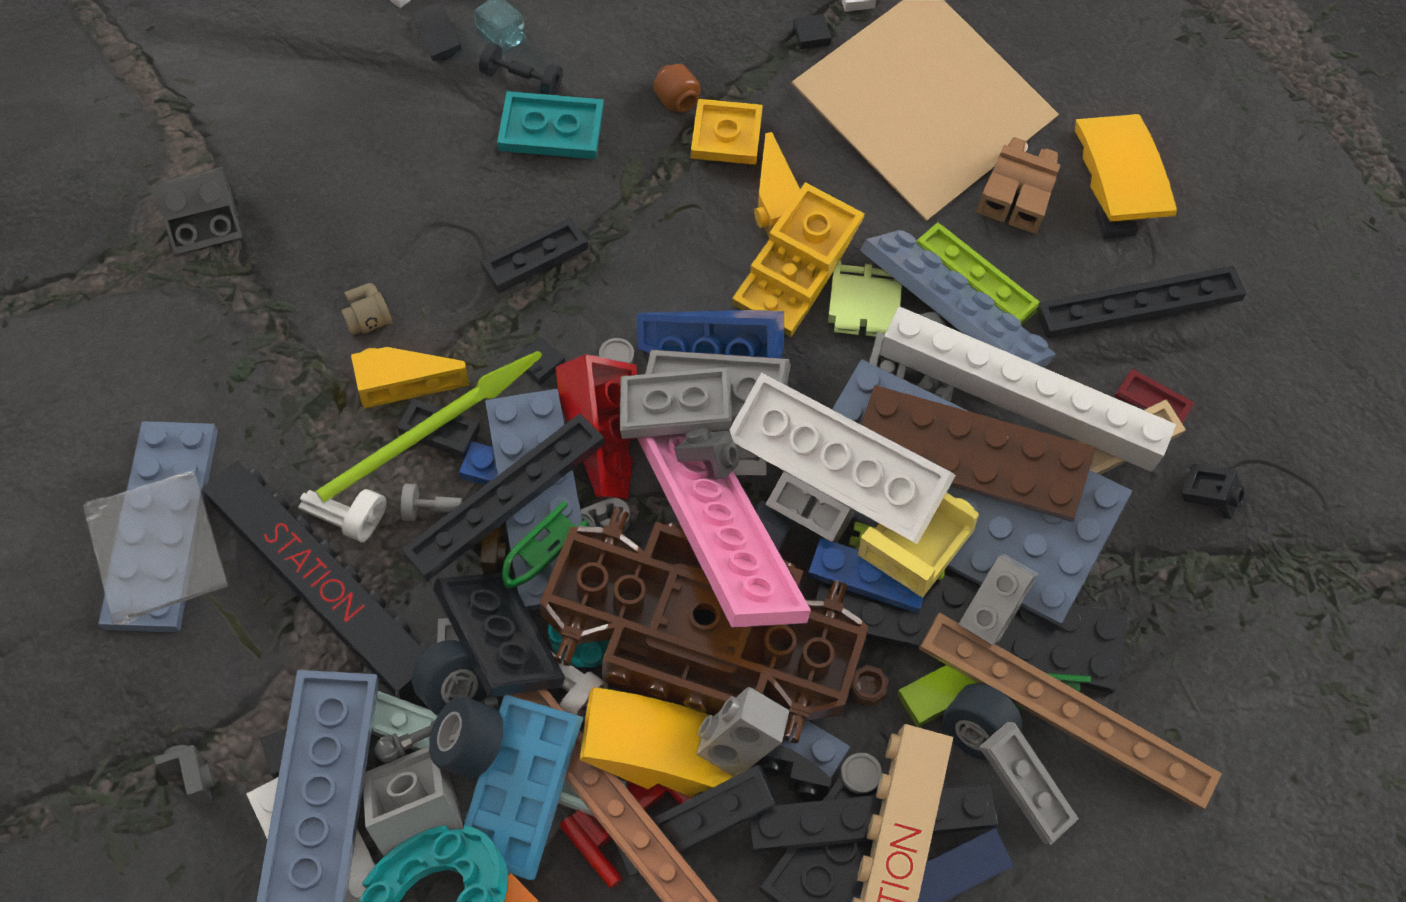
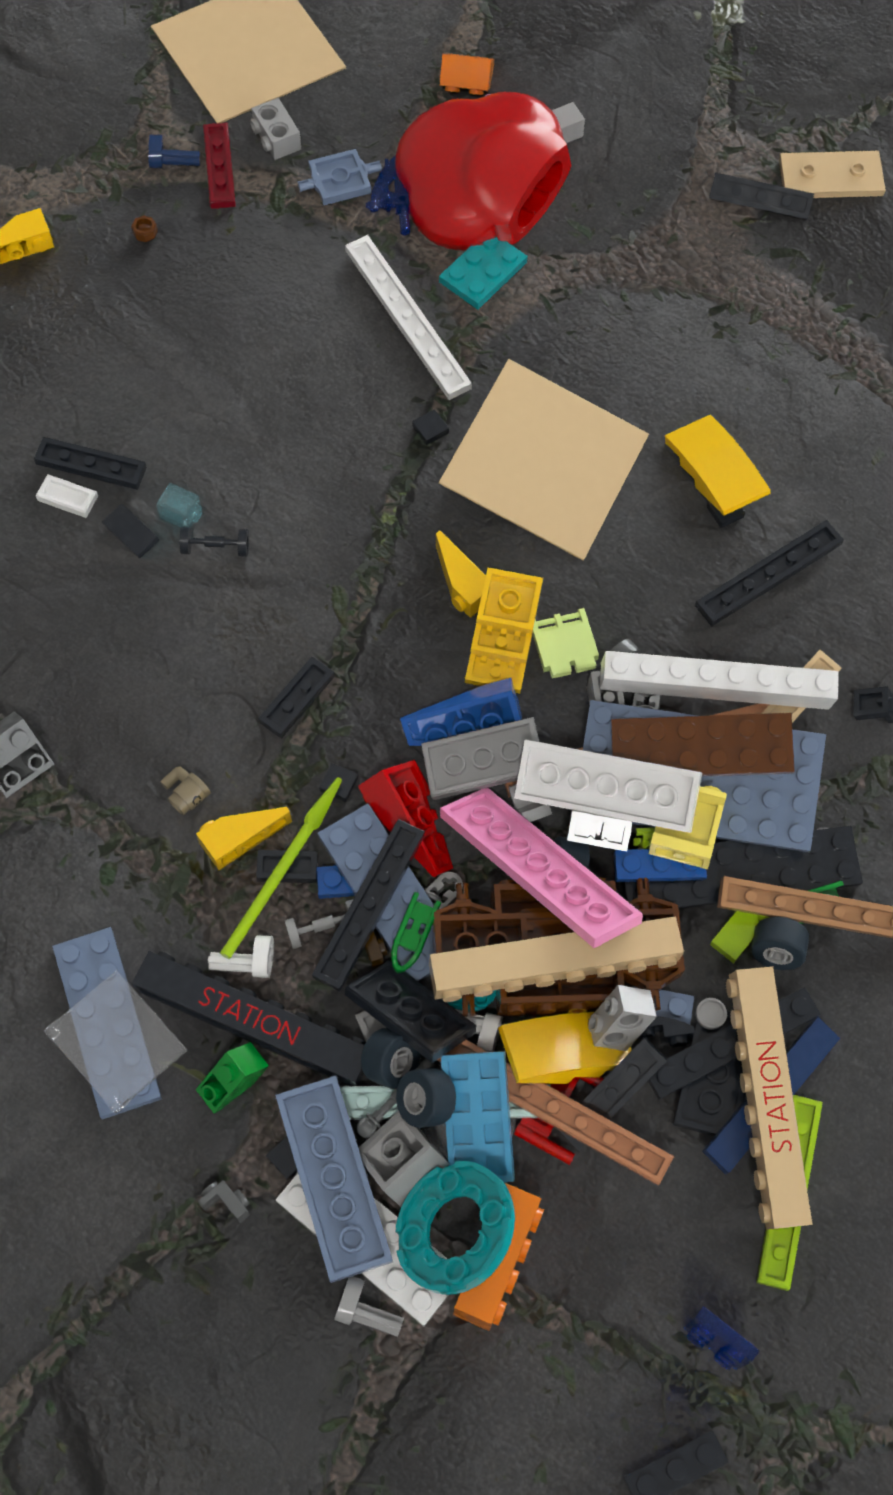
camera: 20 degrees left, 5 degrees up
teal plate [497,91,604,159] -> none
light grey piece [599,338,634,364] -> none
light grey tile [620,367,732,439] -> none
dark orange head [653,64,701,113] -> none
dark grey bracket [674,428,739,479] -> none
yellow plate [691,99,763,165] -> none
reddish brown tile [849,665,889,707] -> none
sand blue plate [860,230,1056,367] -> none
lime tile [916,222,1040,326] -> none
light grey brick [959,554,1039,645] -> none
medium nougat hips [976,137,1061,234] -> none
light grey tile [979,722,1079,845] -> none
dark red tile [1114,369,1195,424] -> none
none -> green slope [196,1042,269,1113]
none -> tan brick [429,916,684,1002]

